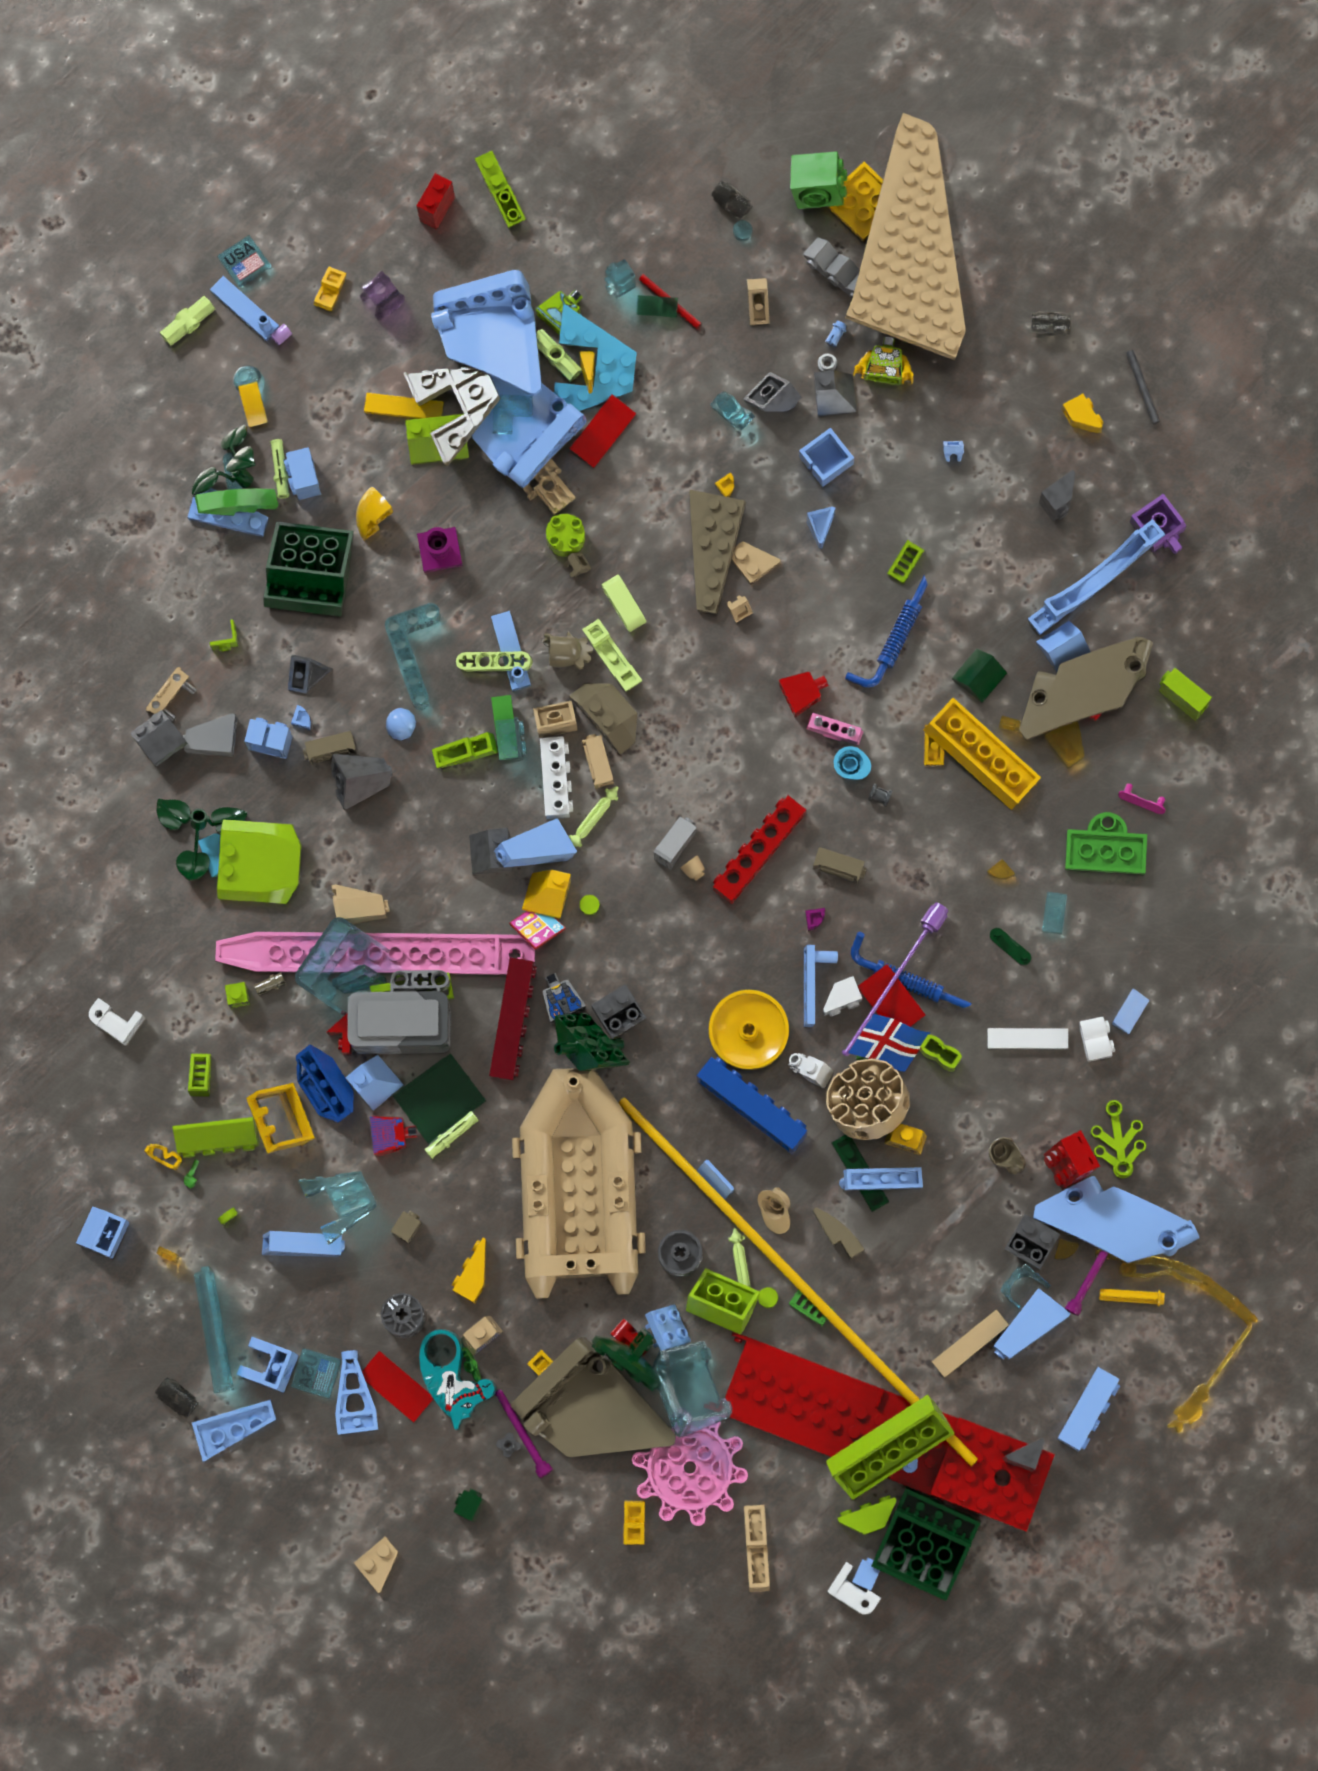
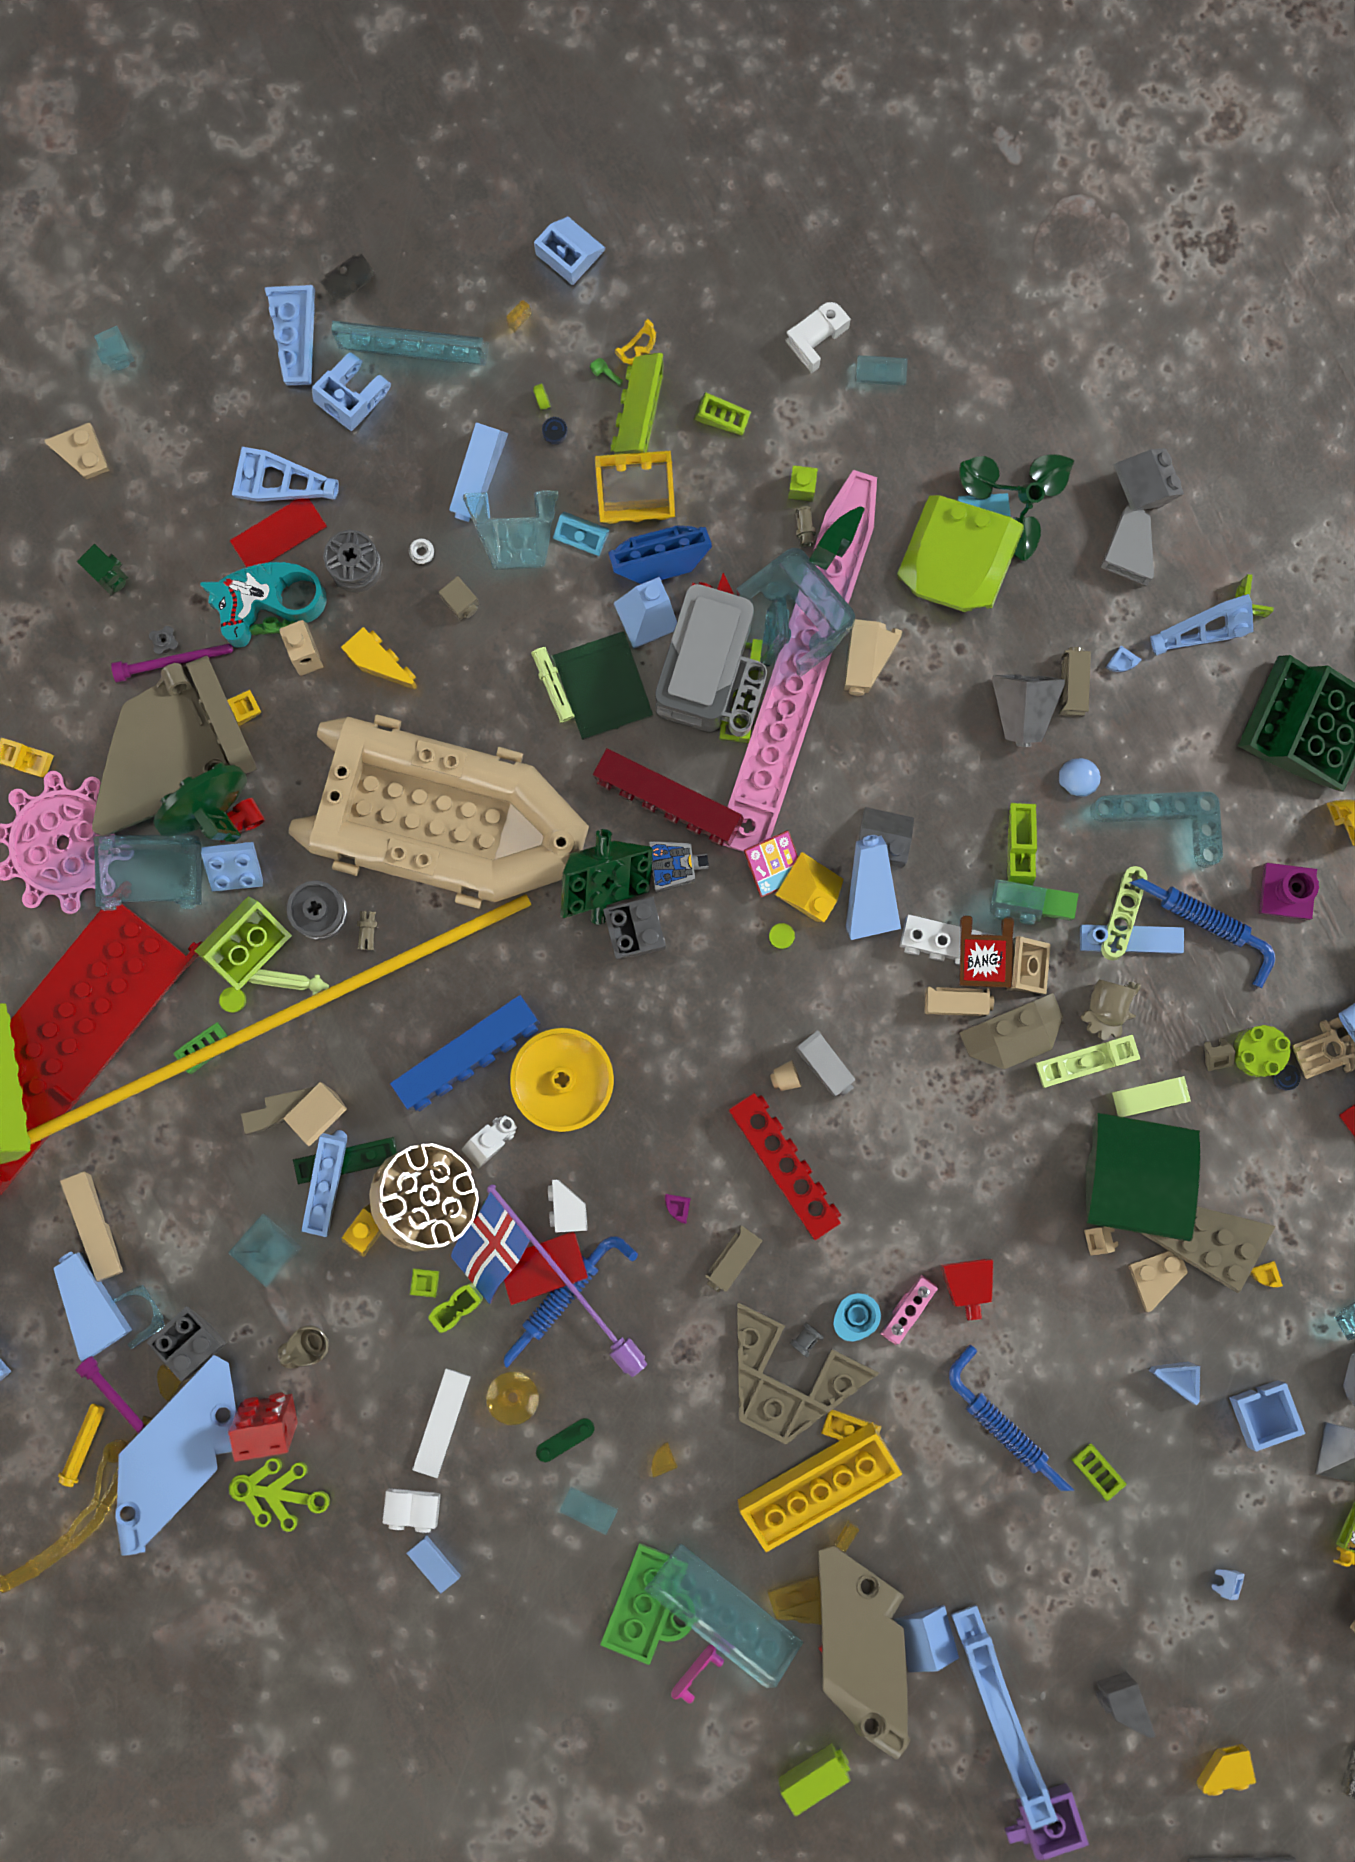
camera: 100 degrees right, 5 degrees up
tan piece [146,667,196,721] -> none
light blue piece [244,718,293,759] -> none
flat silver slope [288,655,333,694] -> none
clear light blue tile [291,1348,342,1399] -> none
torso [370,1116,417,1157] -> none
yellowish green wheel [569,786,619,847] -> none
light blue slope [697,1159,734,1199] -> none
tan piece [757,1187,791,1234] -> none
light blue piece [804,945,838,1027] -> none
dark green slope [952,649,1007,703] -> none
none -> clear light blue brick [94,326,135,371]
none -> clear light blue slope [228,1214,302,1287]
none -> tan slope [283,1082,347,1146]
none -> dark tan pin [357,911,377,950]
none -> white plate [409,539,434,564]
none -> lime tile [410,1268,440,1298]
none -> clear yellow dish [486,1372,539,1425]
none -> black tile [542,417,568,444]
none -> medium azure slope [553,512,610,556]
none -> clear light blue arch [644,1544,804,1688]
none -> dark tan wing [737,1302,879,1445]
none -> dark green slope [809,506,865,570]
none -> clear light blue plate [856,355,908,385]
none -> flag [959,916,1014,988]
none -> dark green slope [1085,1113,1200,1242]
none -> blue piece [1129,878,1275,989]
none -> light blue plate [1150,594,1254,656]
none -> black tile [1273,1065,1301,1091]

